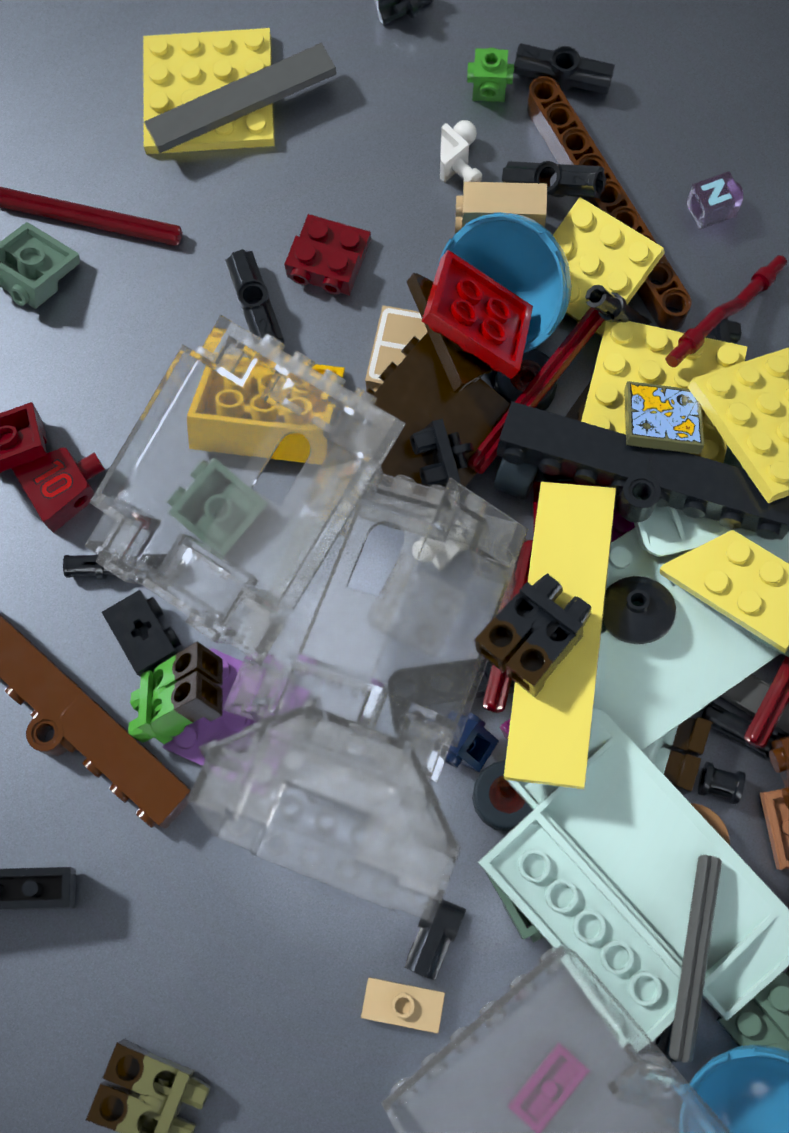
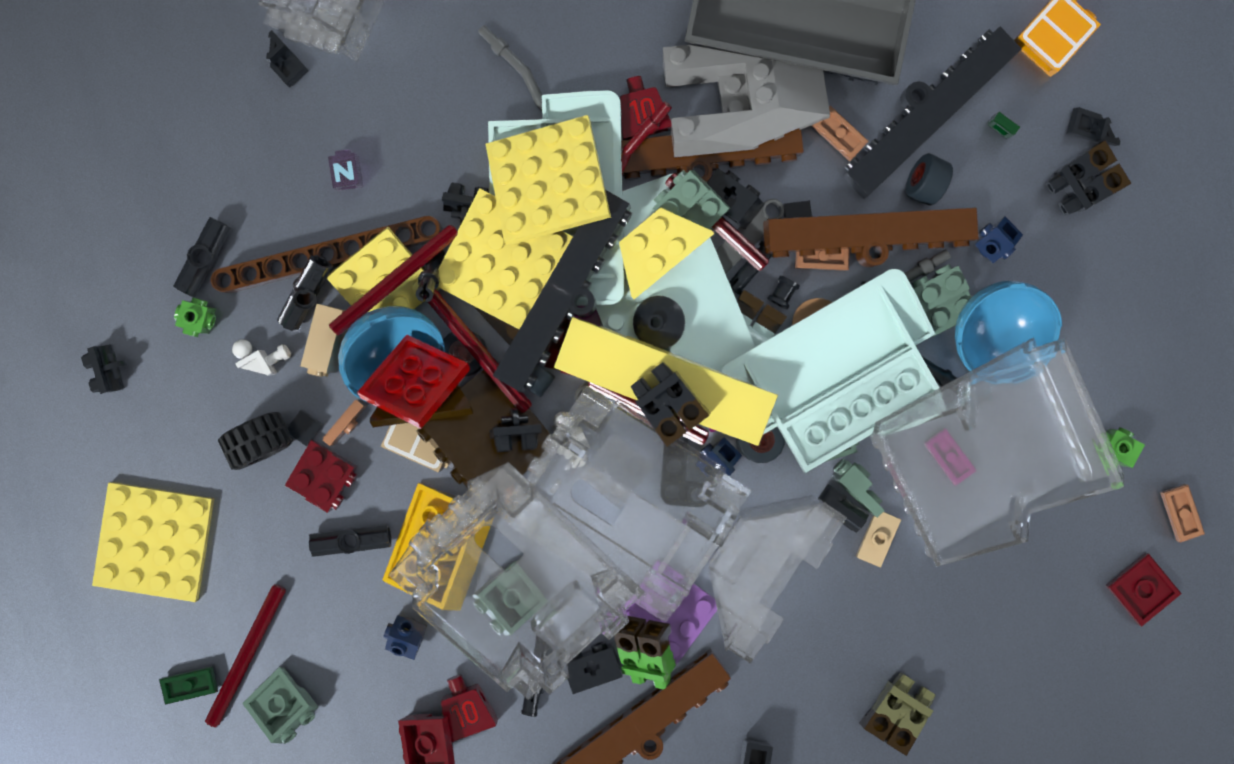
camera: 85 degrees left, 15 degrees up
dark grey tile [144,43,336,153] -> none
tile [624,381,704,454] -> none
dark red bar [665,255,787,367] -> none
dark grey axle [669,855,722,1063] -> none
none -> dark green plate [159,666,218,705]
none -> black tyre [218,412,293,470]
none -> black tile [287,410,323,446]
none -> nougat plate [323,399,368,446]
none -> dark red axle [329,225,458,335]
none -> dark blue brick [383,615,427,660]
none -> sand green plate [831,458,885,518]

